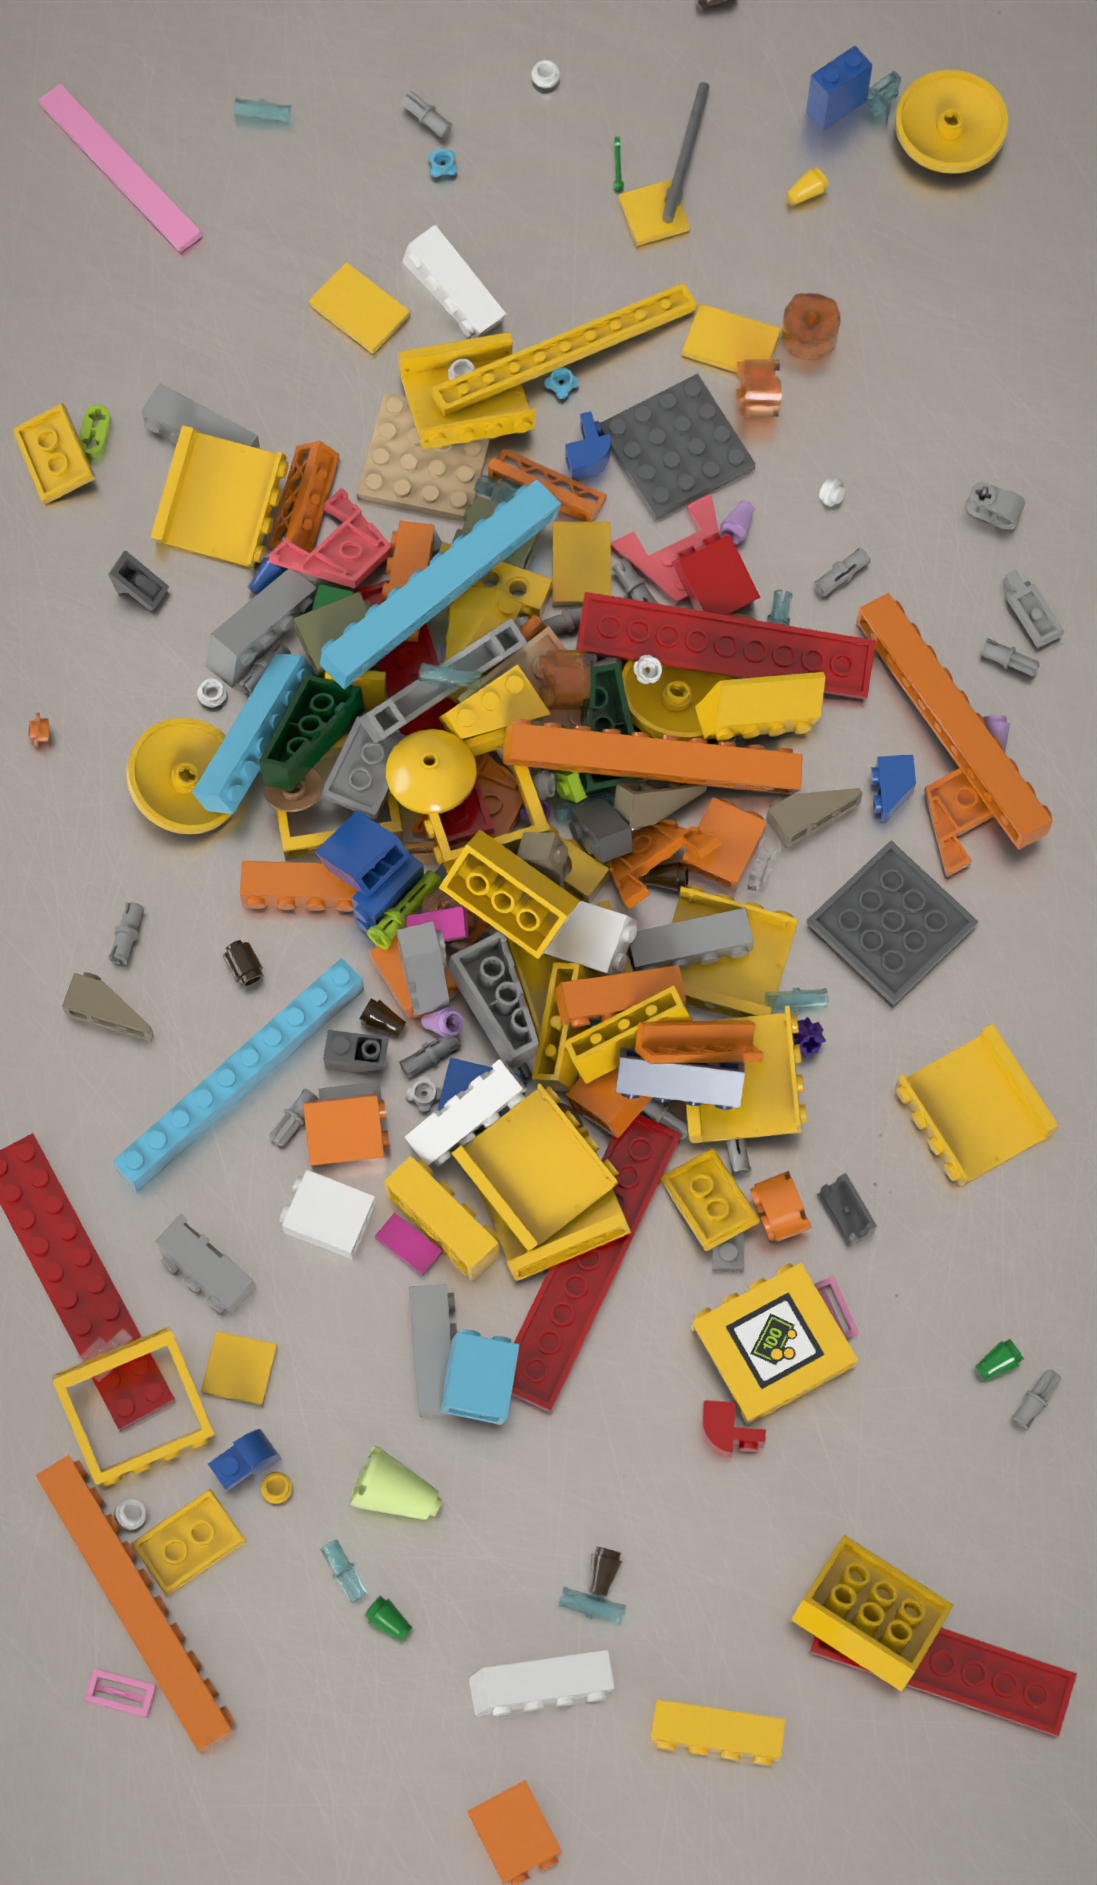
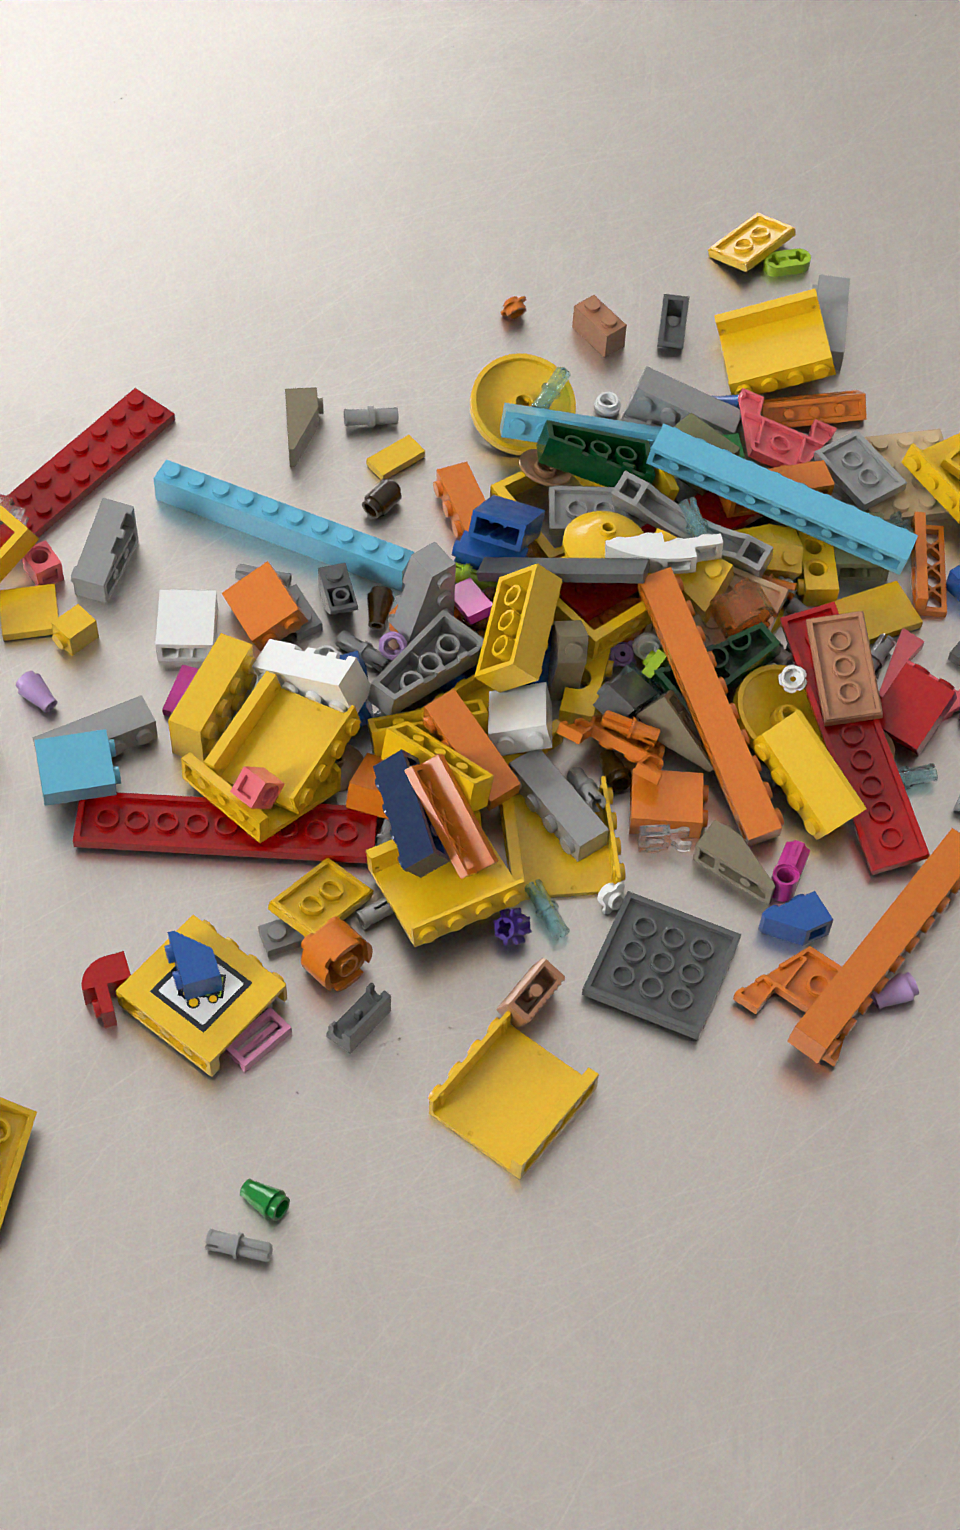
camera: 65 degrees right, 15 degrees down
none -> lavender cone [16,671,58,713]
none -> coral brick [22,540,64,586]
none -> yellow brick [51,604,99,656]
none -> blue slope [164,931,223,1000]
none -> coral brick [230,766,285,809]
none -> yellow tile [366,435,425,480]
none -> dark grey tile [477,557,650,583]
none -> nougat brick [496,958,565,1028]
none -> clear light blue axle [531,367,570,409]
none -> light grey pin [567,767,606,812]
none -> nougat brick [572,295,627,358]
none -> white plate [597,882,626,915]
none -> orange axle [601,710,660,746]
none -> white slope [605,532,723,574]
none -> dark pink piece [771,840,811,902]
none -> nougat tile [806,611,883,727]
none -> light grey plate [813,430,907,511]

